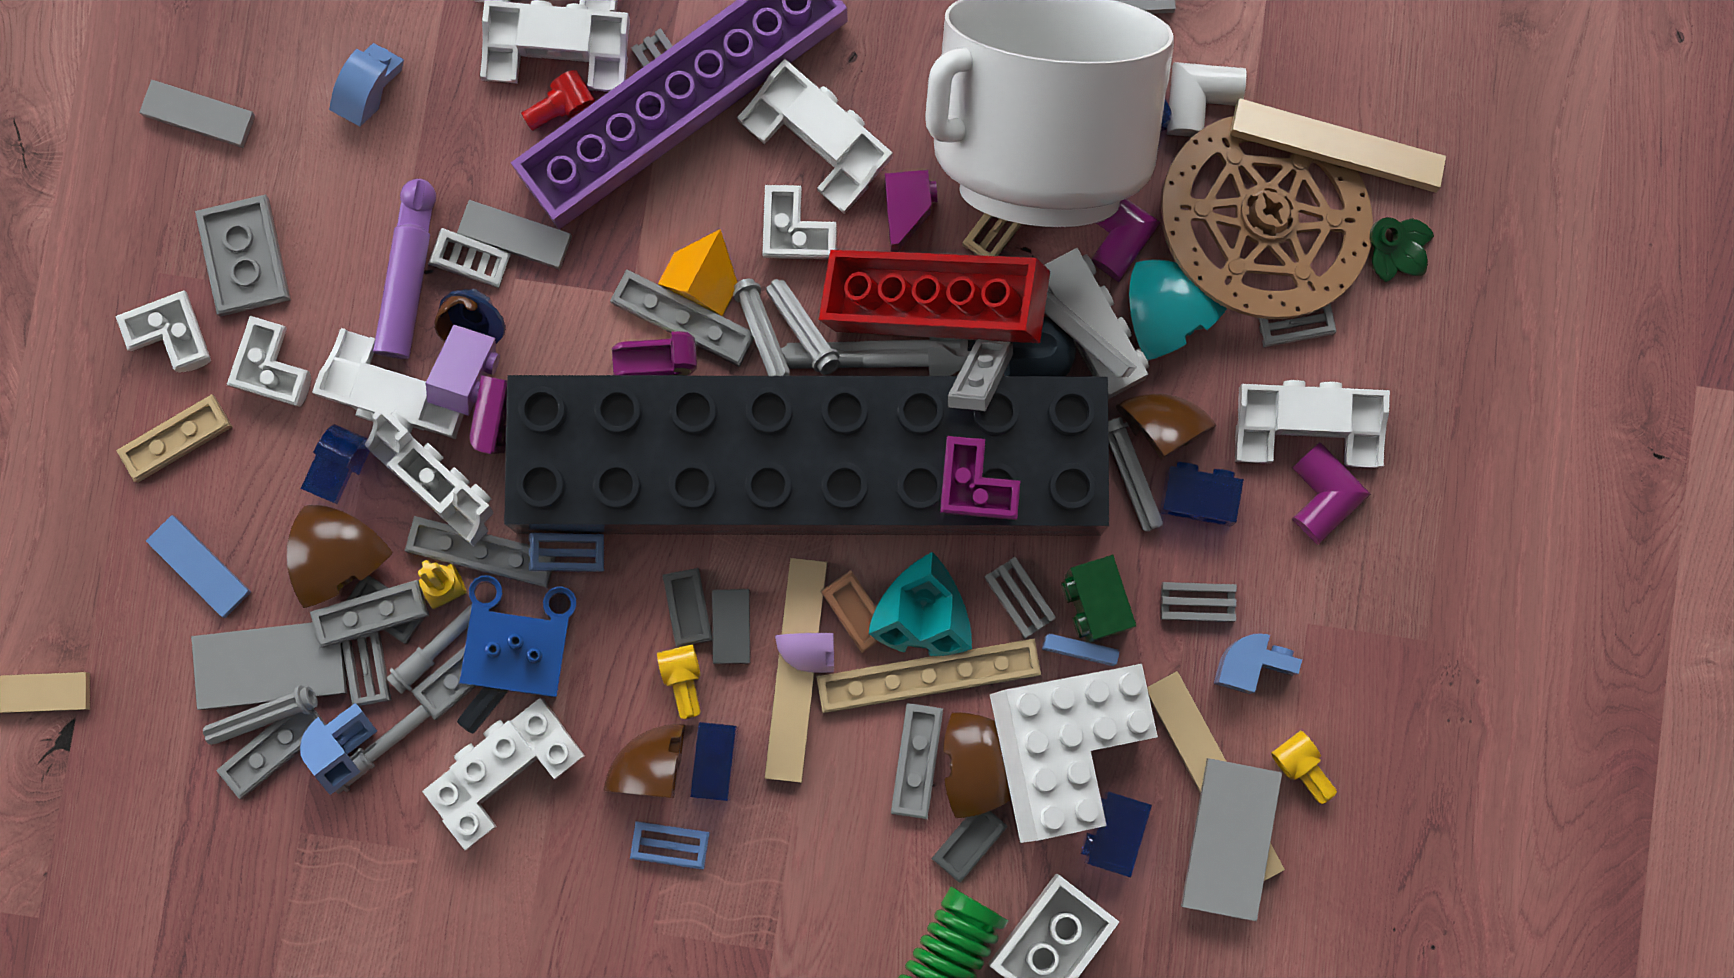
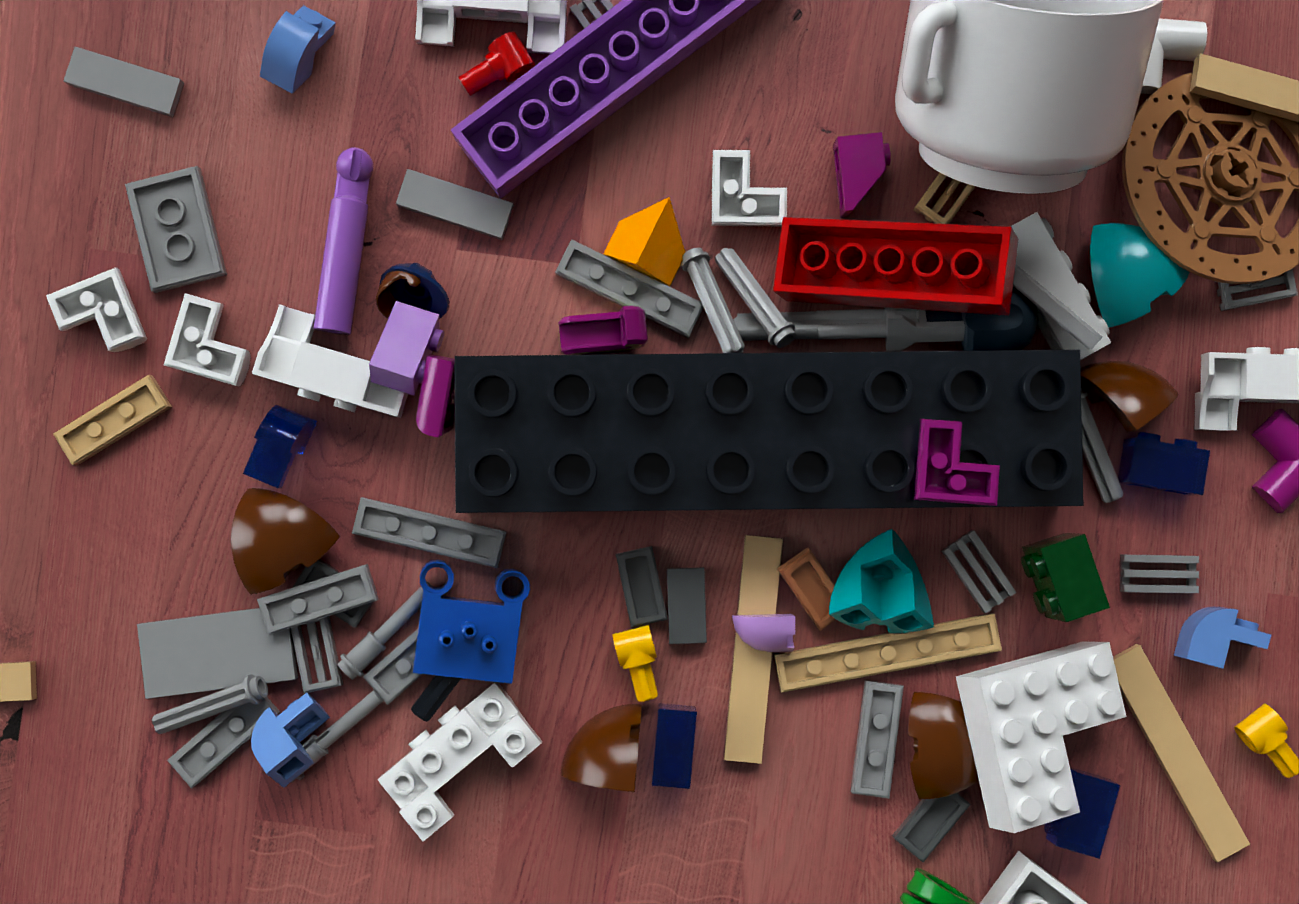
camera: 10 degrees left, 5 degrees up
medium blue tile [146,515,251,618] -> none
white bracket [365,406,494,546] -> none
yellow axle [418,560,467,609] -> none
white slope [428,228,511,288] -> none
medium blue tile [529,533,604,572] -> none
medium blue tile [630,821,710,870] -> none
white bracket [737,59,893,214] -> none
light grey tile [948,339,1013,411] -> none
medium blue tile [1042,634,1120,666] -> none
magenta brick [1091,199,1161,282] -> none
light grey tile [1181,758,1282,921] -> none

